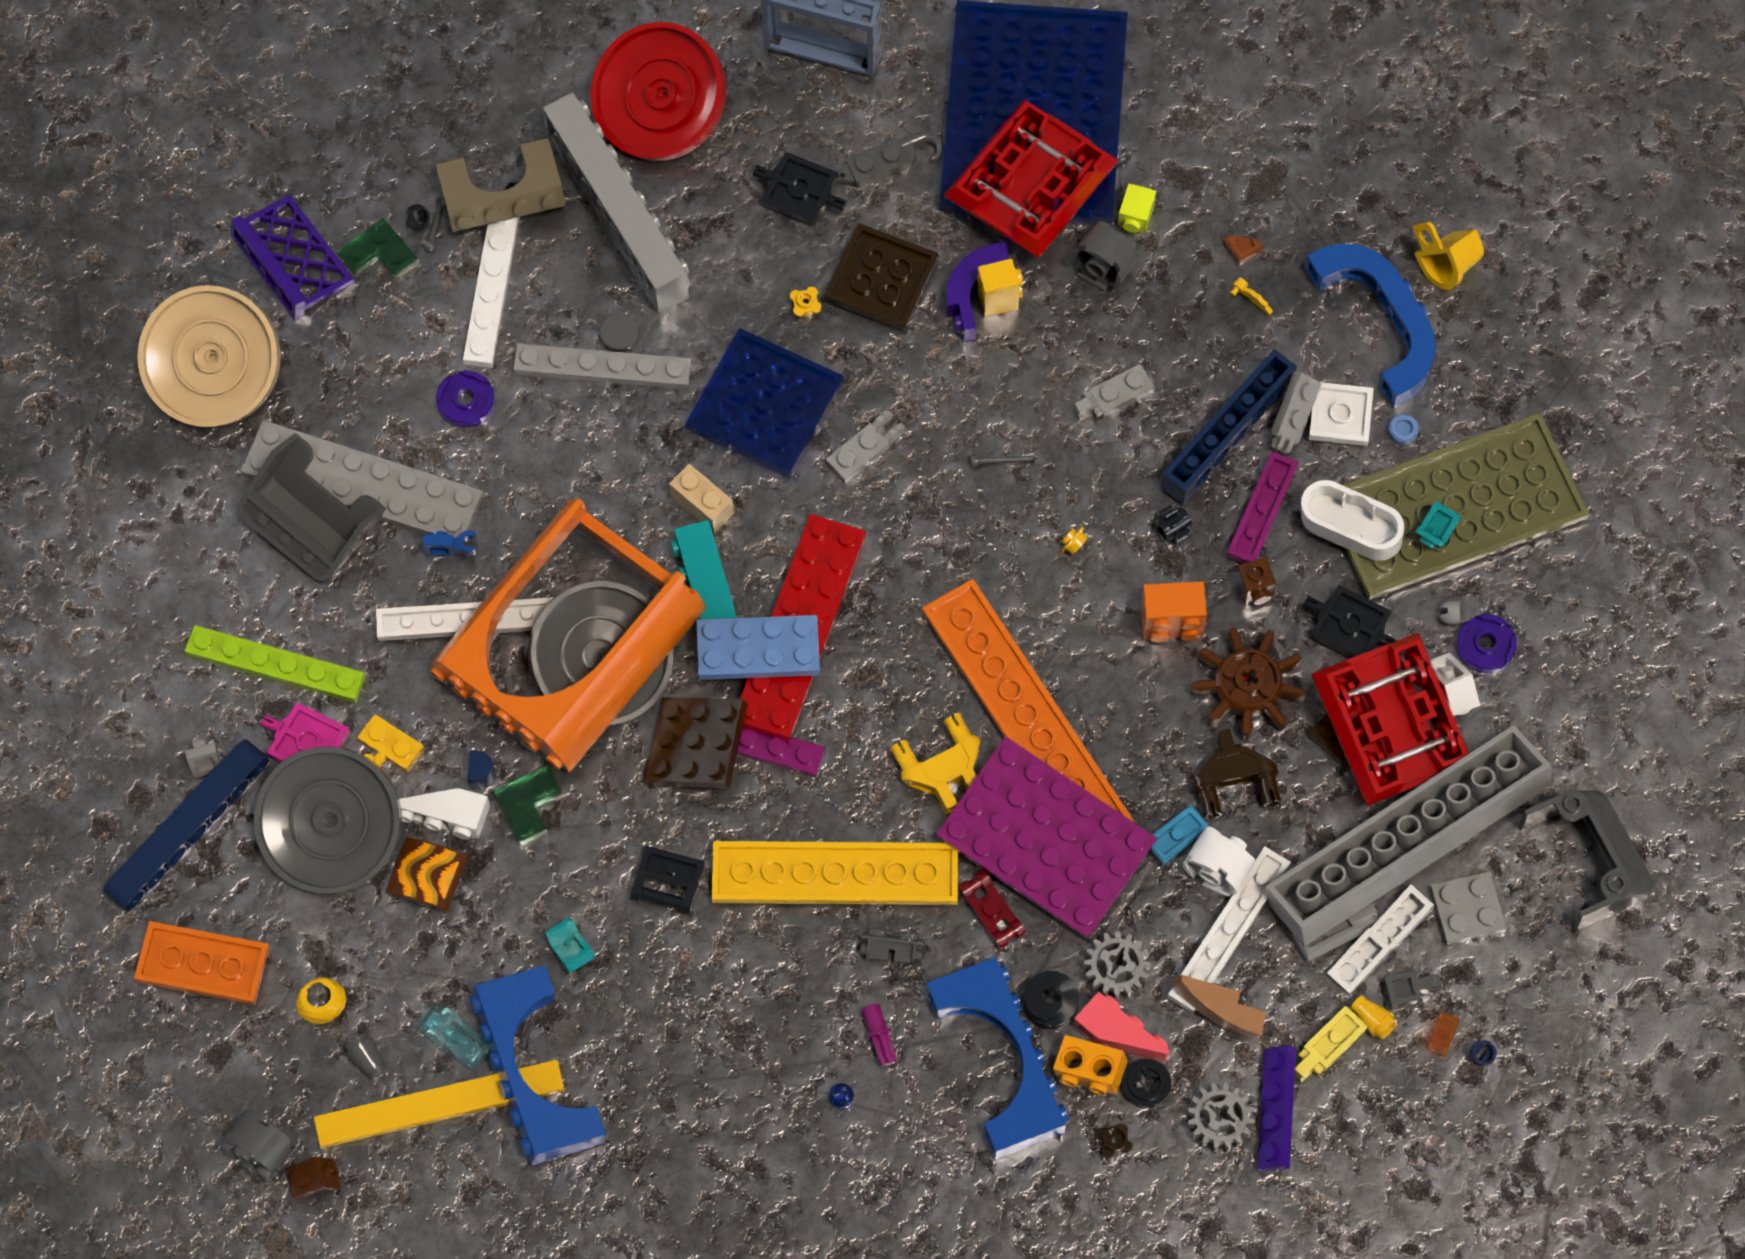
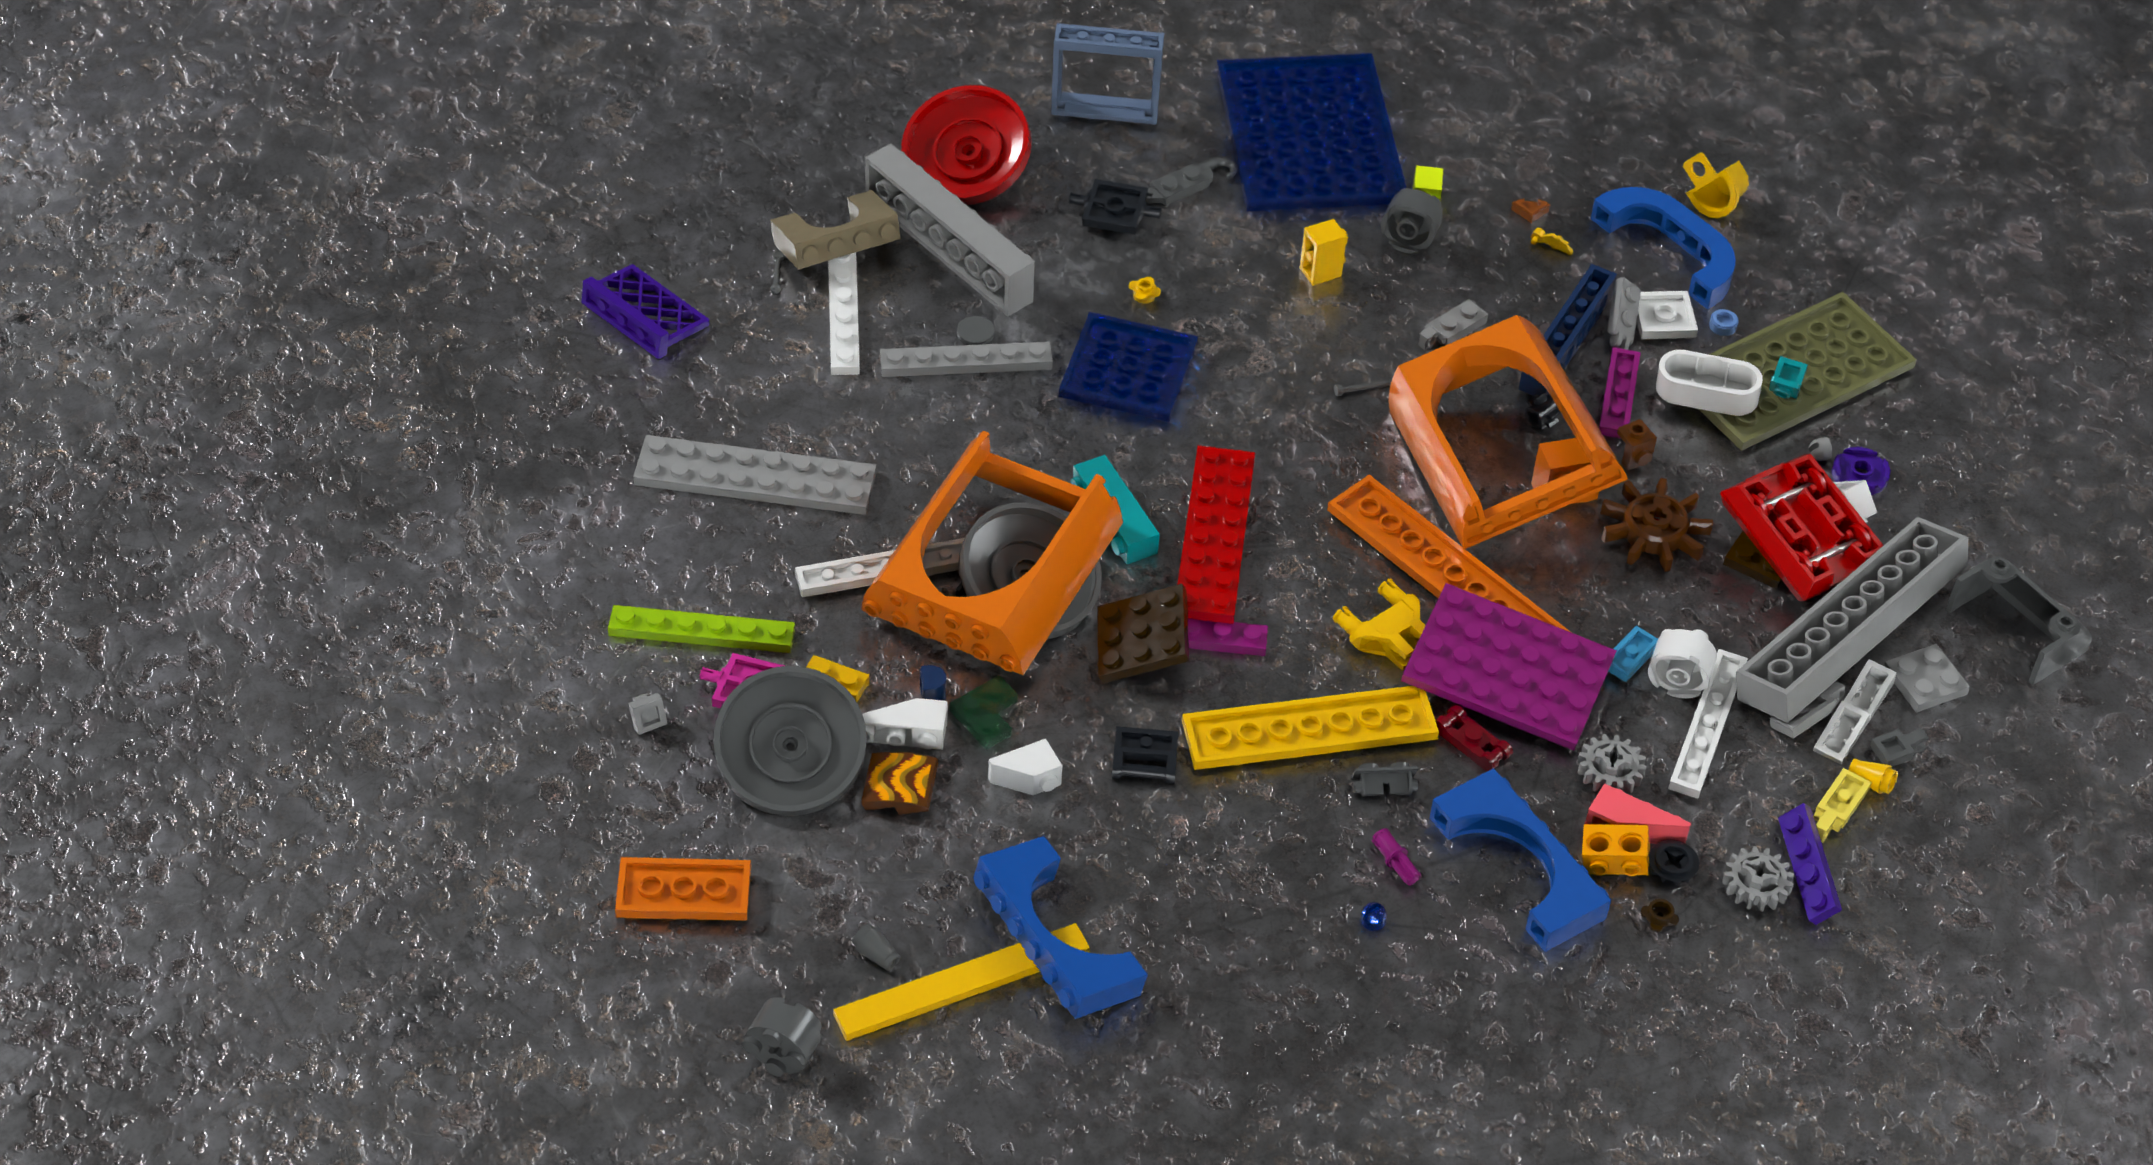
camera: 15 degrees left, 20 degrees down
dark blue beam [103,739,270,912] -> none
tan container [137,285,280,428] -> none
dark grey windscreen [237,433,387,581] -> none
reddish brown bracket [286,1156,340,1200] -> none
yellow piece [296,977,346,1024] -> none
clear green plate [337,218,419,280] -> none
black hinge [405,204,430,229] -> none
clear light blue slope [416,1004,490,1072] -> none
blue plate [423,530,476,557] -> none
dark purple tile [436,370,495,428] -> none
teal bracket [545,917,596,973] -> none
tan brick [669,464,734,534] -> none
medium blue plate [697,615,820,680] -> none
dark brown plate [824,223,939,331] -> none
light grey hinge [826,410,906,483] -> none
red piece [944,99,1118,259] -> none
dark purple arch [946,242,1009,342] -> none
black piece [1024,971,1079,1030] -> none
yellow plate [1060,526,1088,555] -> none
medium nougat slope [1172,975,1266,1039] -> none
dark brown connector [1192,729,1282,820] -> none
black plate [1303,584,1398,658] -> none
clear orange piece [1427,1011,1461,1058] -> none
dark blue hinge [1469,1040,1497,1066] -> none
none -> white slope [988,738,1062,795]
none -> orange panel [1389,315,1628,549]

